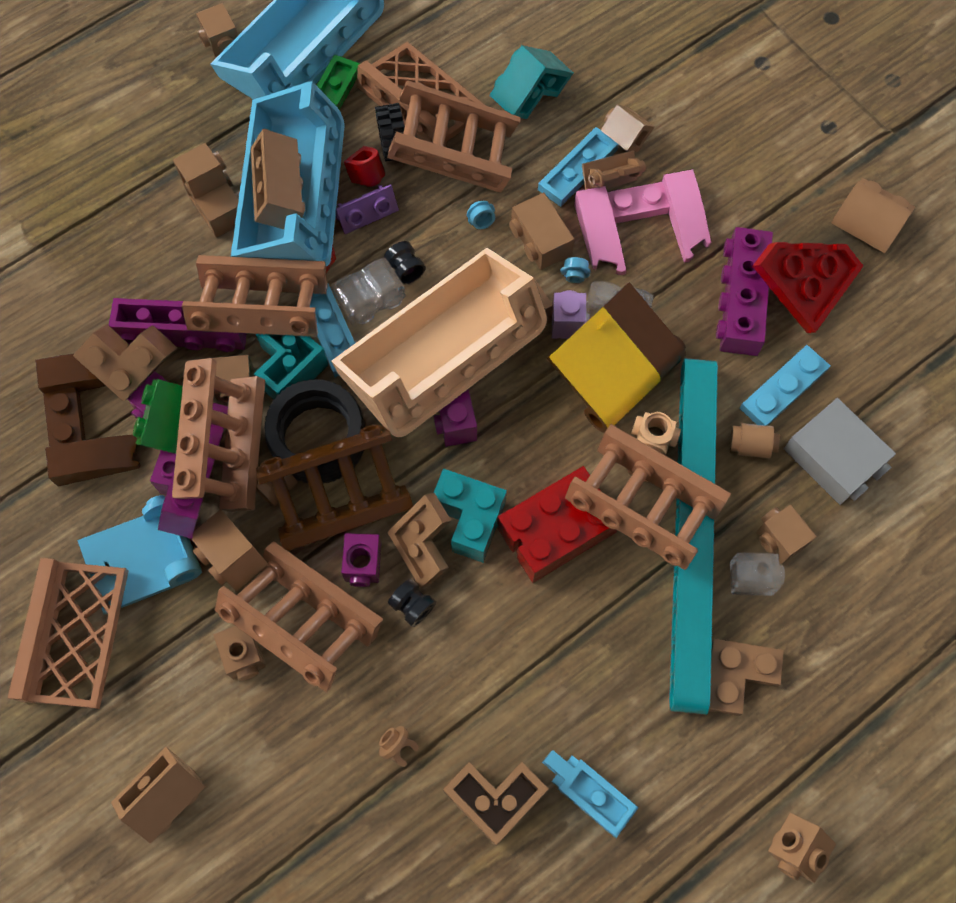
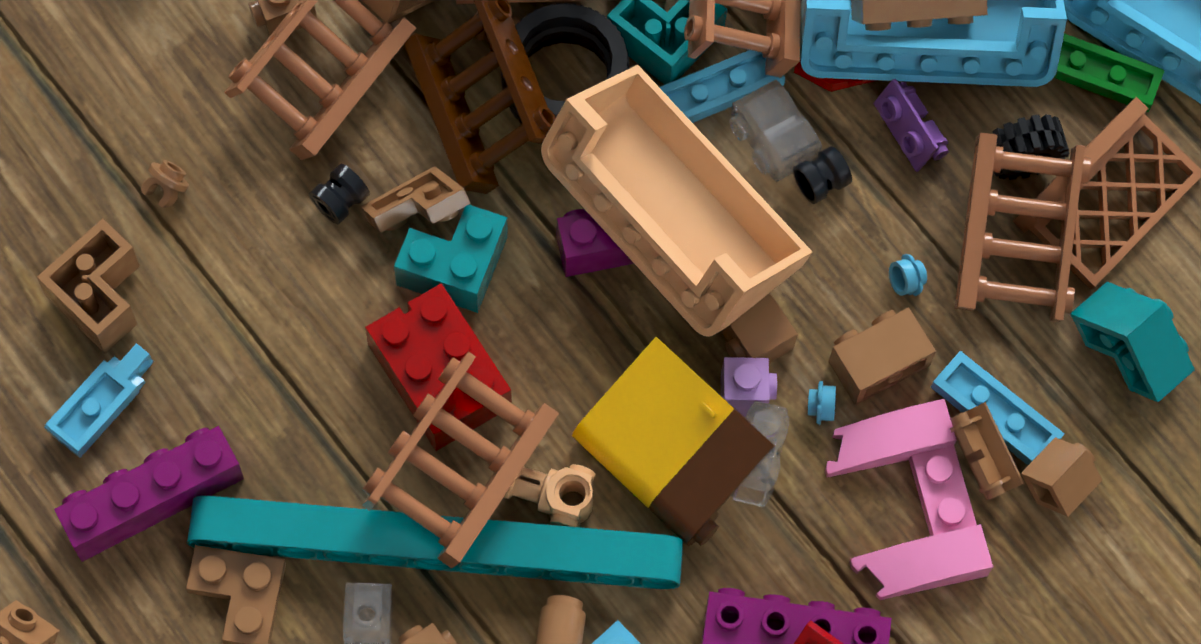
camera: 85 degrees right, 0 degrees up
magenta brick [341,533,382,587] -> none
red plate [344,146,385,187] -> none
none -> magenta brick [54,426,244,562]

